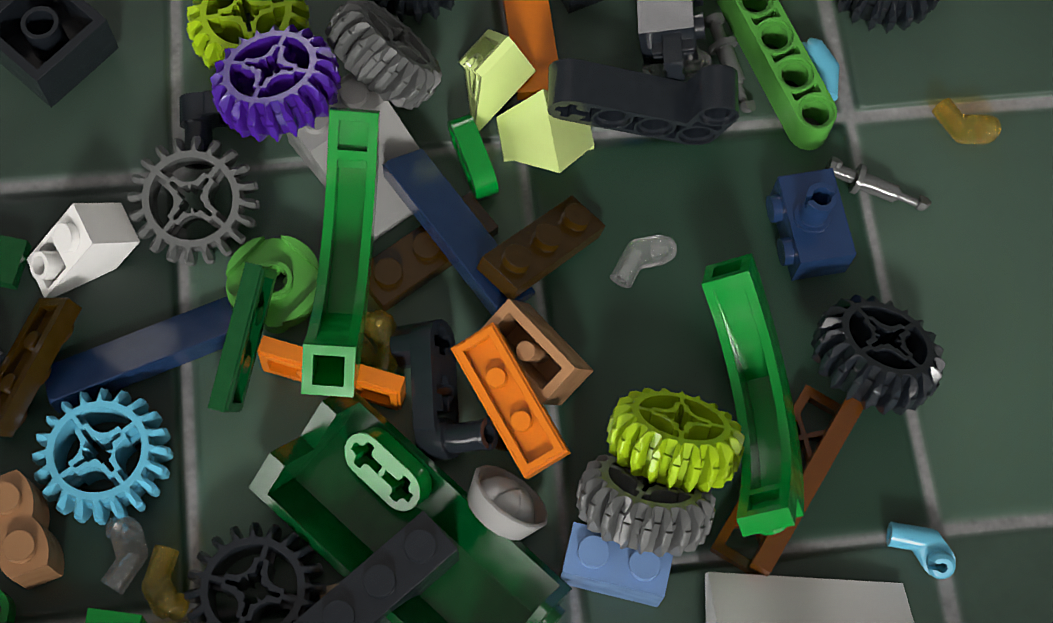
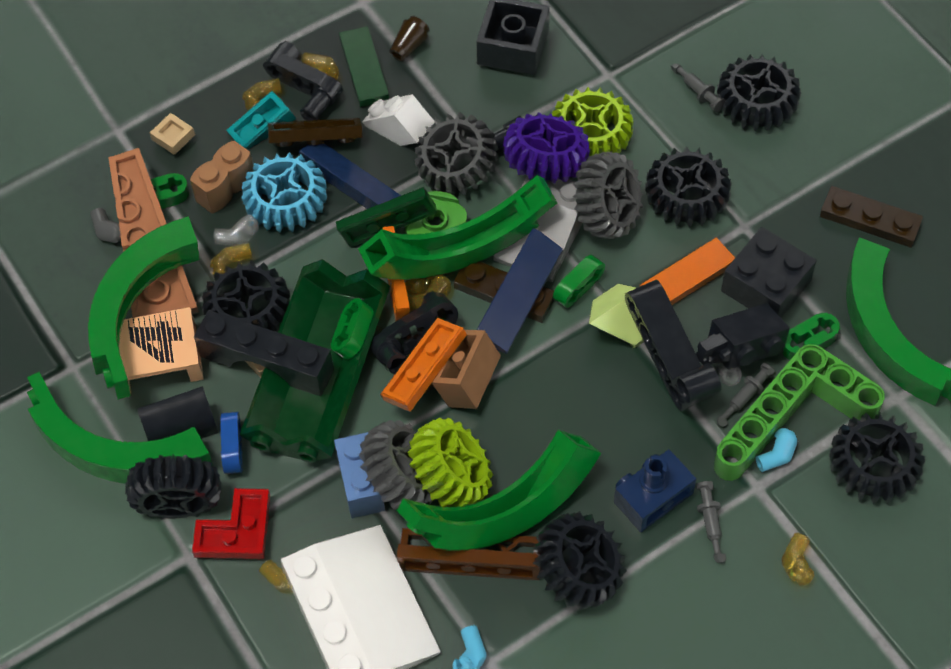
camera: 70 degrees right, 10 degrees down
yellowish green slope [458,29,536,131] -> none
light grey hat [467,465,548,541] -> none
dark brown plate [476,195,606,299] -> none
clear arm [610,235,677,288] -> none

